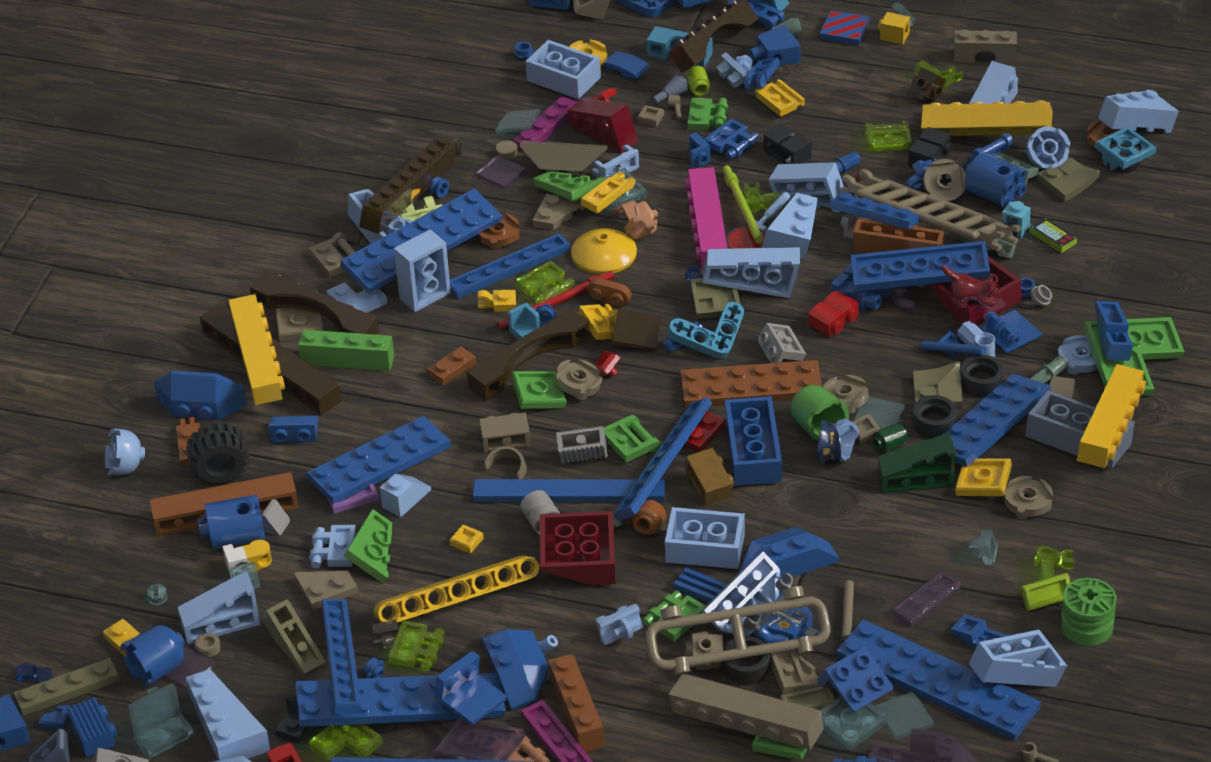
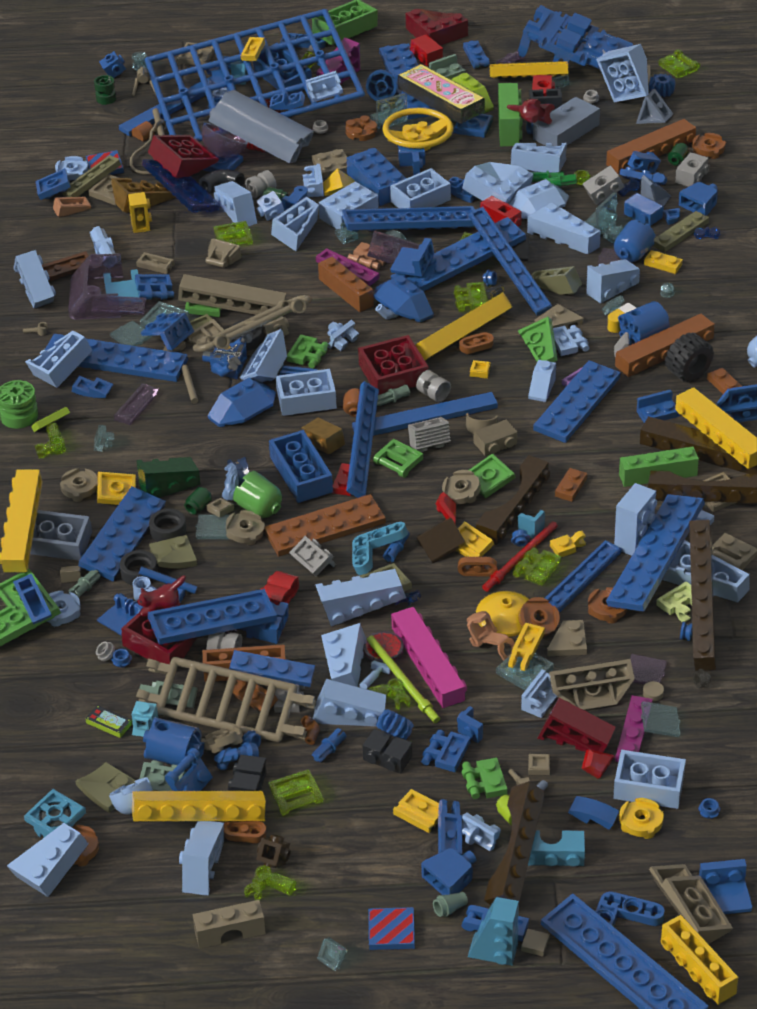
camera: 160 degrees right, 0 degrees up
bright green wing [533,171,606,201] -> none
yellow brick [878,12,910,44] -> none
none -> blue gear [376,709,414,740]
none -> dark orange plate [459,332,494,354]
none -> dark orange plate [518,597,560,637]

